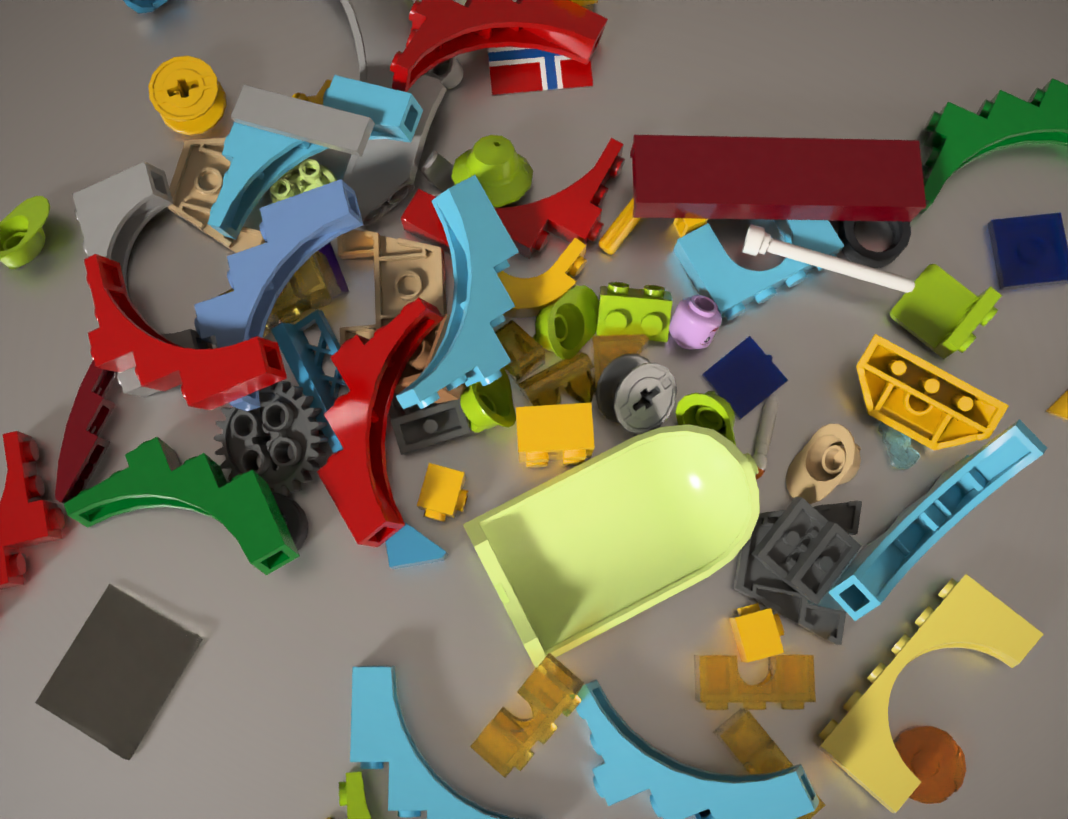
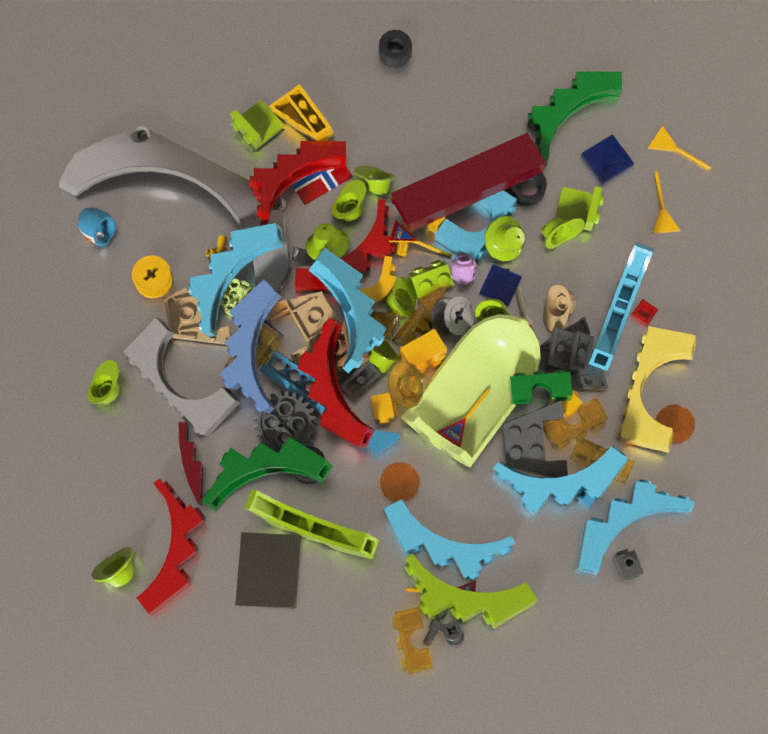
camera: 25 degrees left, 5 degrees down
red arch [84,254,287,411] -> none
light grey tile [231,85,375,157] -> none
clear yellow arch [470,653,584,778] -> none
white piece [742,225,915,293] -> none
yellow wedge [856,334,1009,450] -> none
clear light blue piece [878,422,920,469] -> none
none -> lime arch [244,489,379,559]
none -> lime piece [331,180,366,223]
none -> lime piece [353,166,396,196]
none -> clear orange tile [380,462,420,502]
none -> clear yellow hat [388,361,428,409]
none -> piece [389,220,452,257]
none -> piece [437,389,490,448]
none -> lime hat [484,216,525,261]
none -> dark grey wing [503,400,568,477]
none -> green arch [509,370,573,405]
none -> lime piece [541,217,585,249]
none -> red tile [631,299,659,326]

